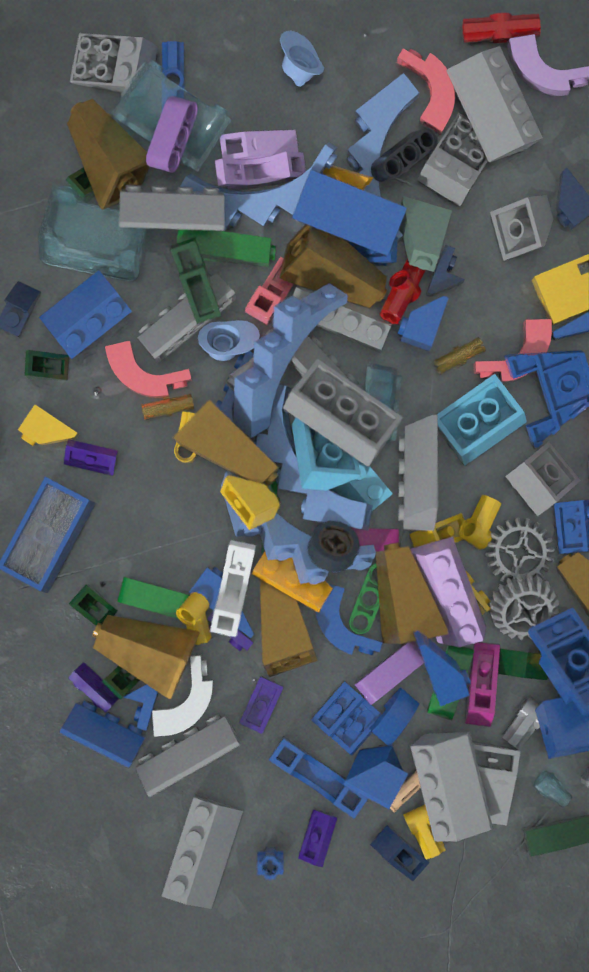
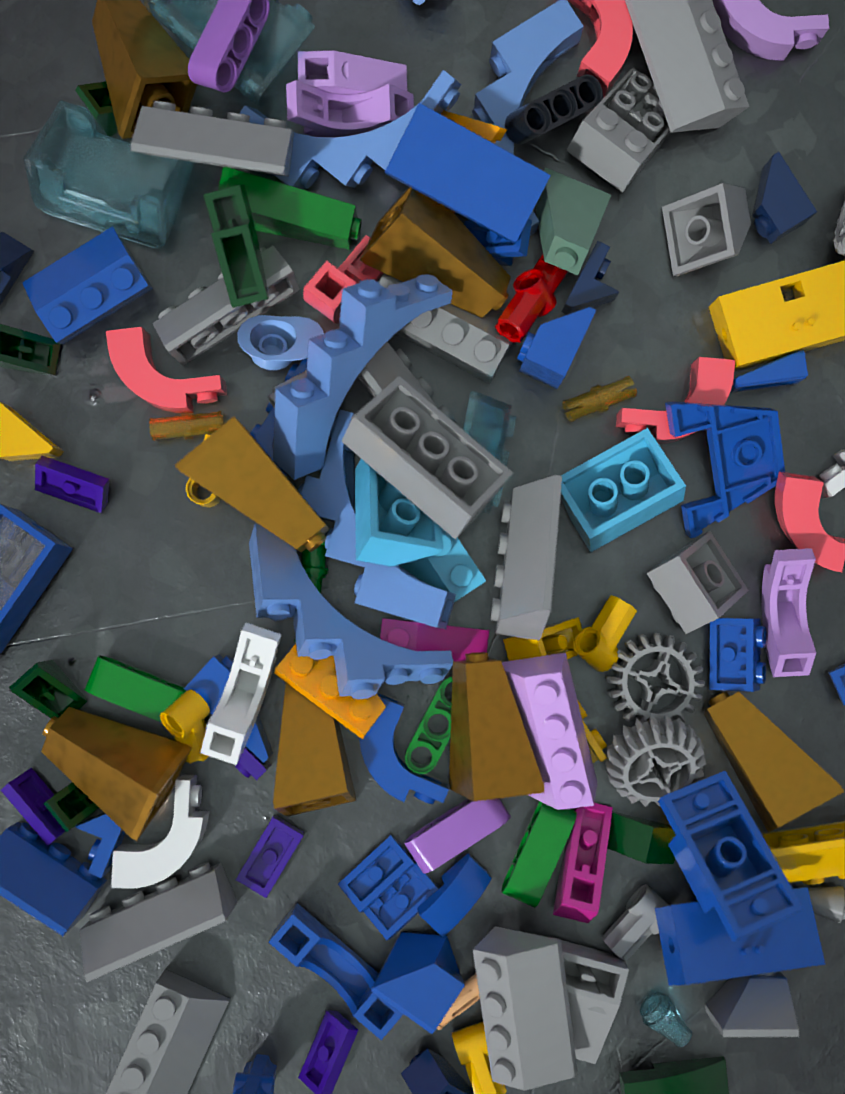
camera: 10 degrees right, 0 degrees up
yellow slope [220,475,280,530] -> none
black wheel [308,521,360,572] -> none
blue slope [414,630,471,706] -> none

